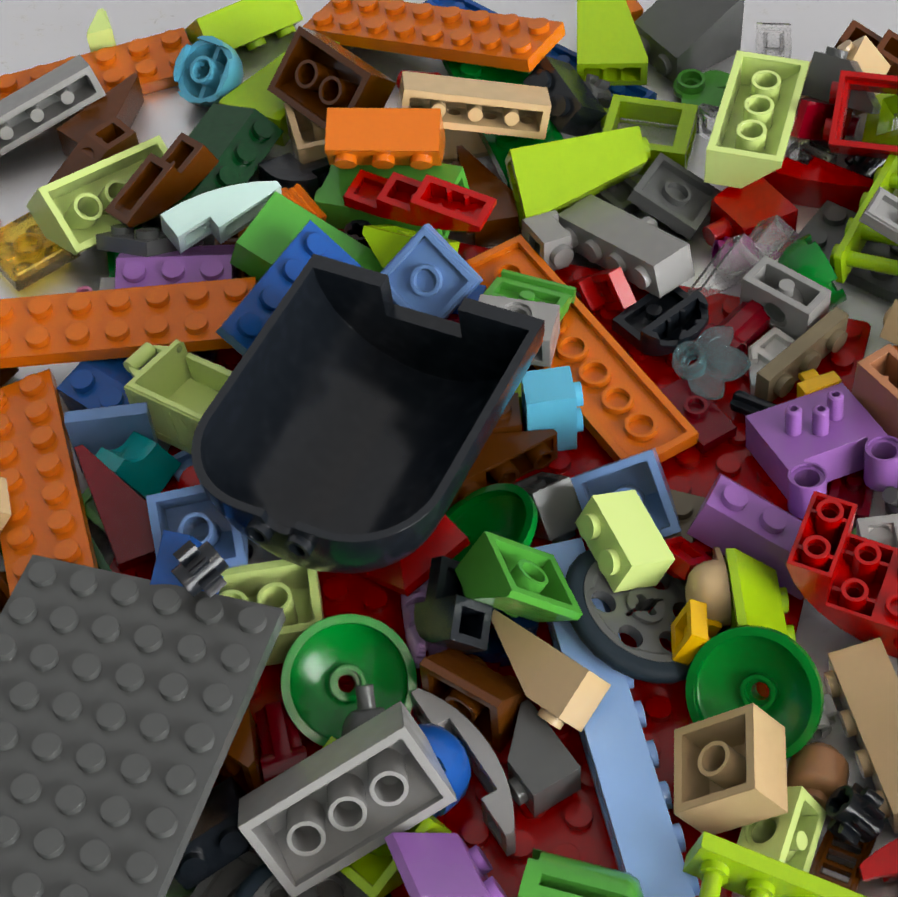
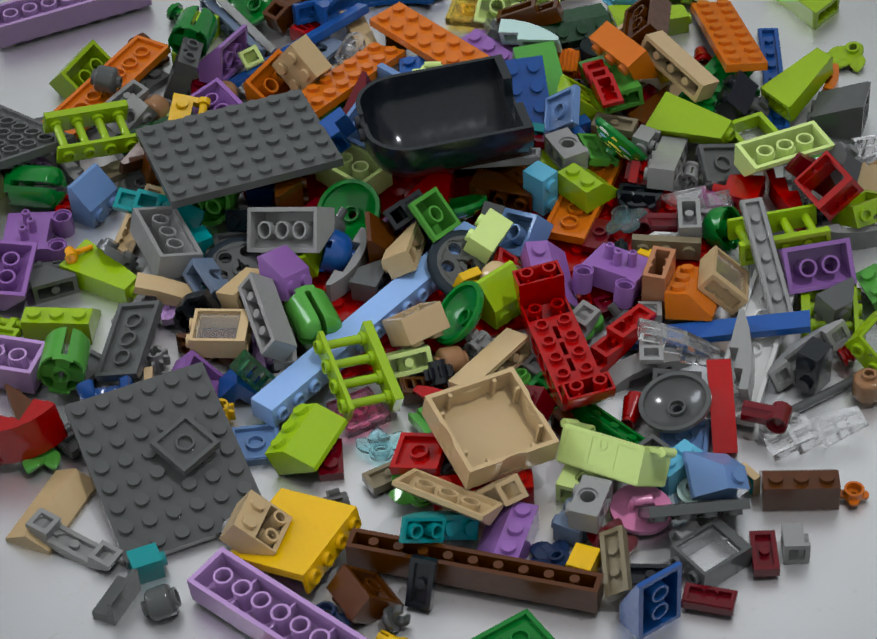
camera: 50 degrees right, 10 degrees down
black gear [171,540,229,598] -> none
none -> lime slope [558,163,618,213]
none -> dark tan plate [591,112,638,139]
none -> green dish [595,116,649,162]

